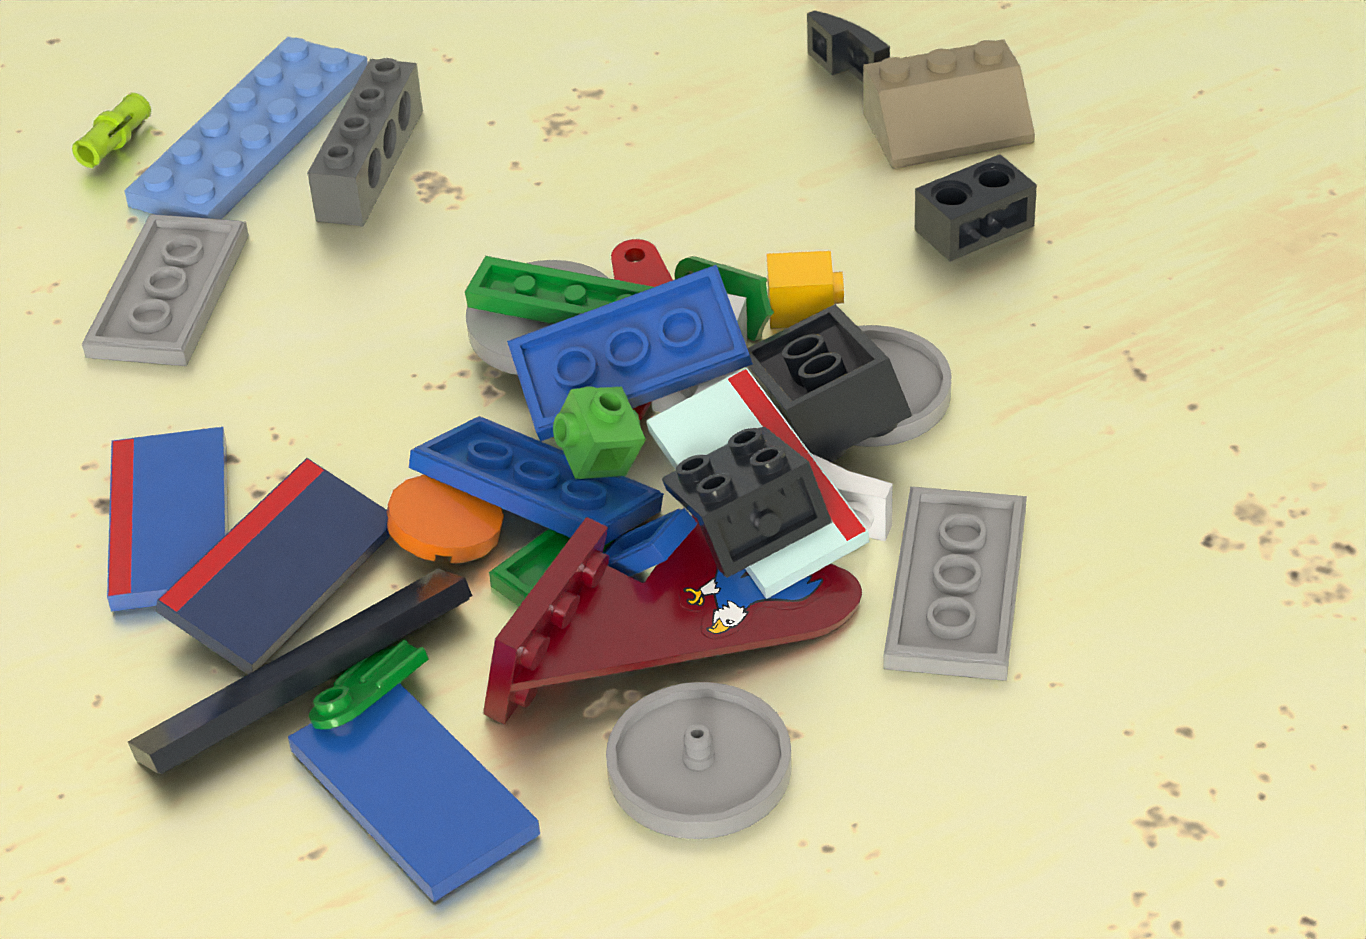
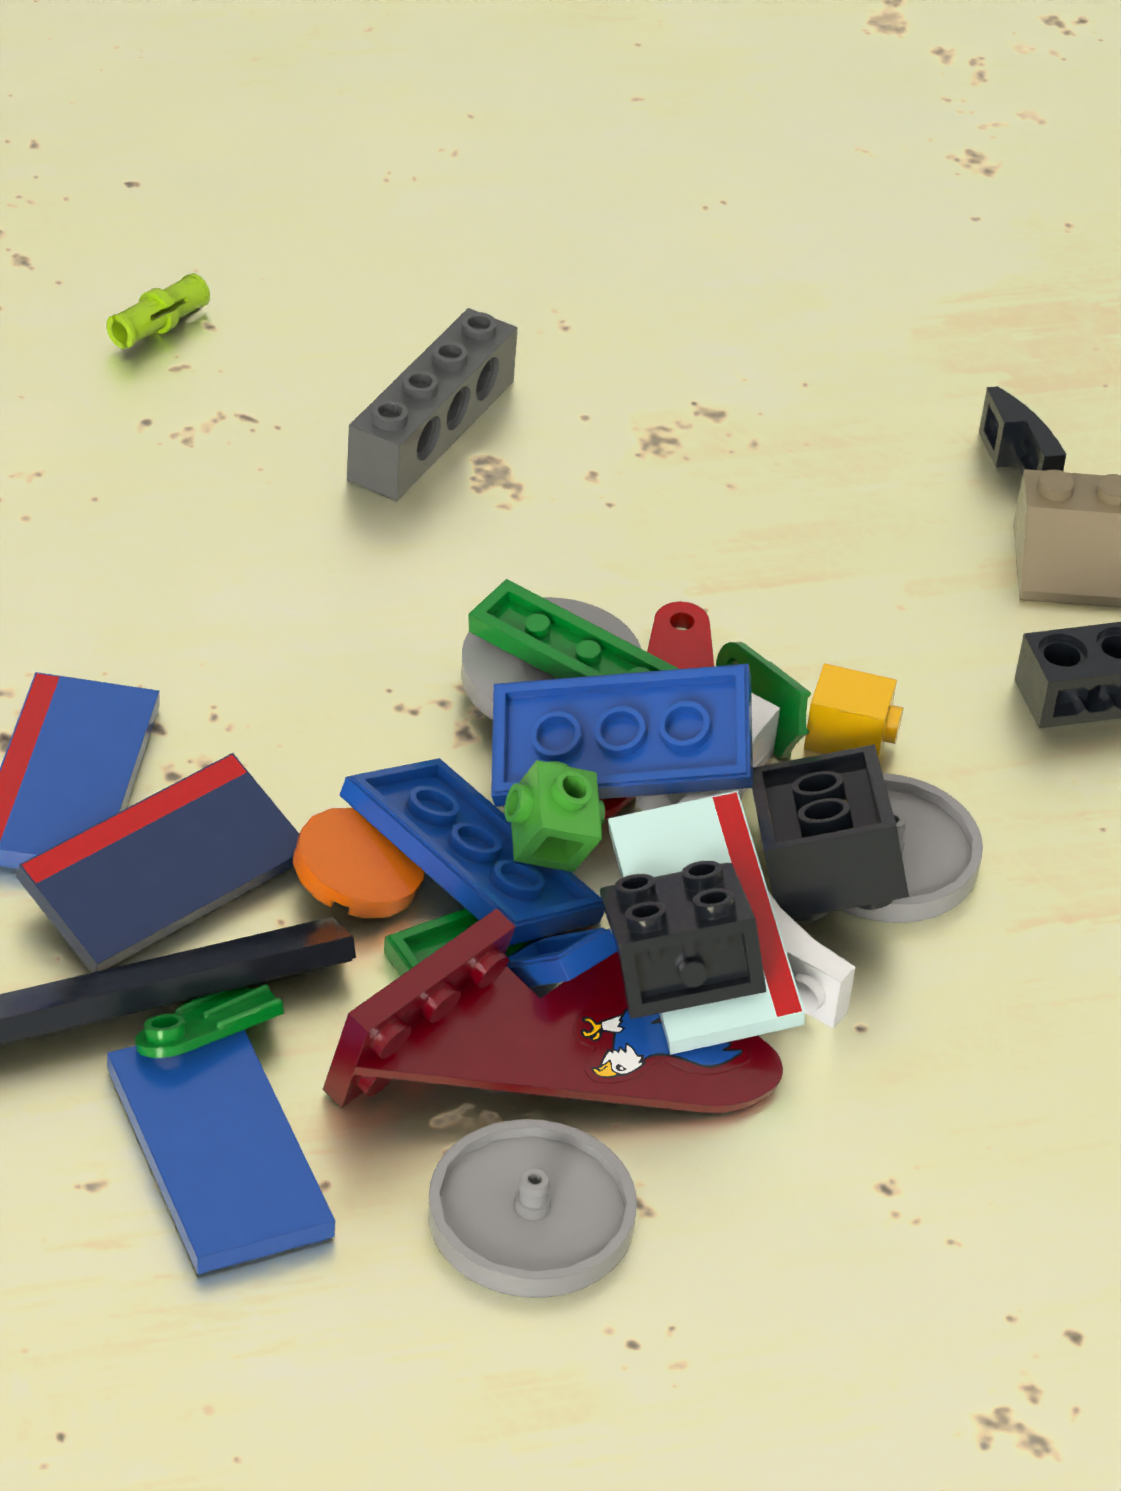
camera: 10 degrees right, 0 degrees up
light grey tile [82,214,249,366] -> none
medium blue plate [124,36,368,219] -> none
light grey tile [883,486,1027,681] -> none

